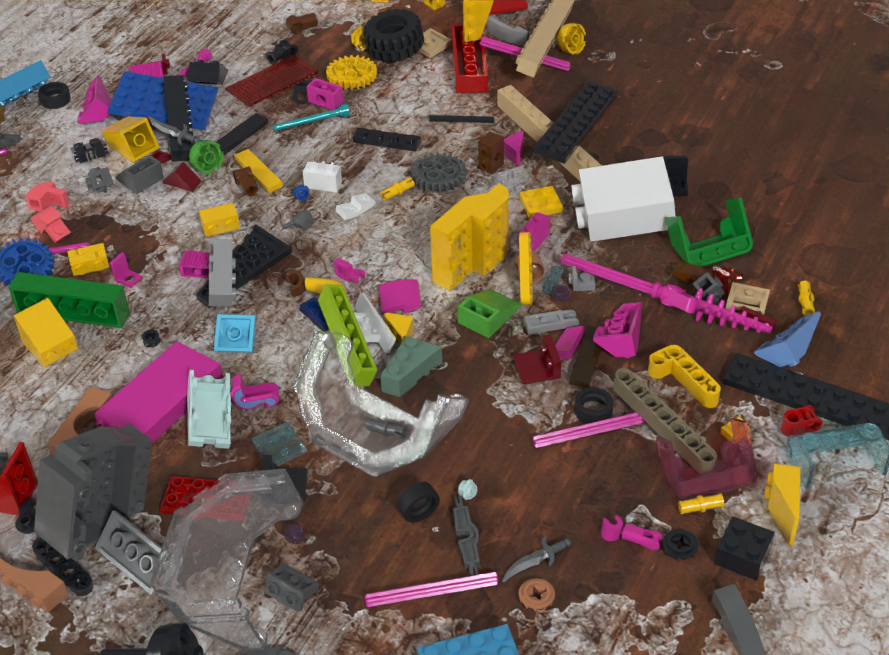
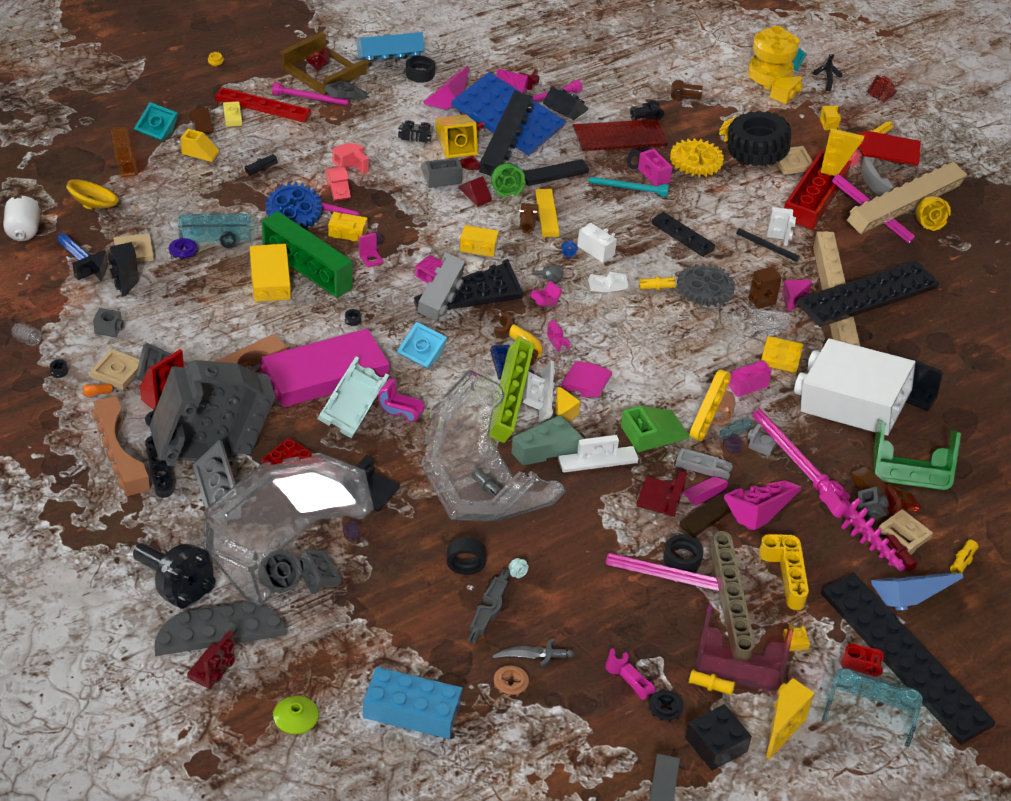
camera: 25 degrees right, 0 degrees up
dark grey brick [85,167,113,193] -> none
piece [148,116,201,146] -> none
clear light blue slope [251,422,307,466] -> none
axle [365,572,498,607] -> none
yellow piece [430,183,509,291] -> none
none -> dark grey cylinder [258,549,302,593]
none -> dark pink bracket [530,281,562,307]
none -> white bracket [558,435,638,472]
none -> white bracket [767,207,796,246]

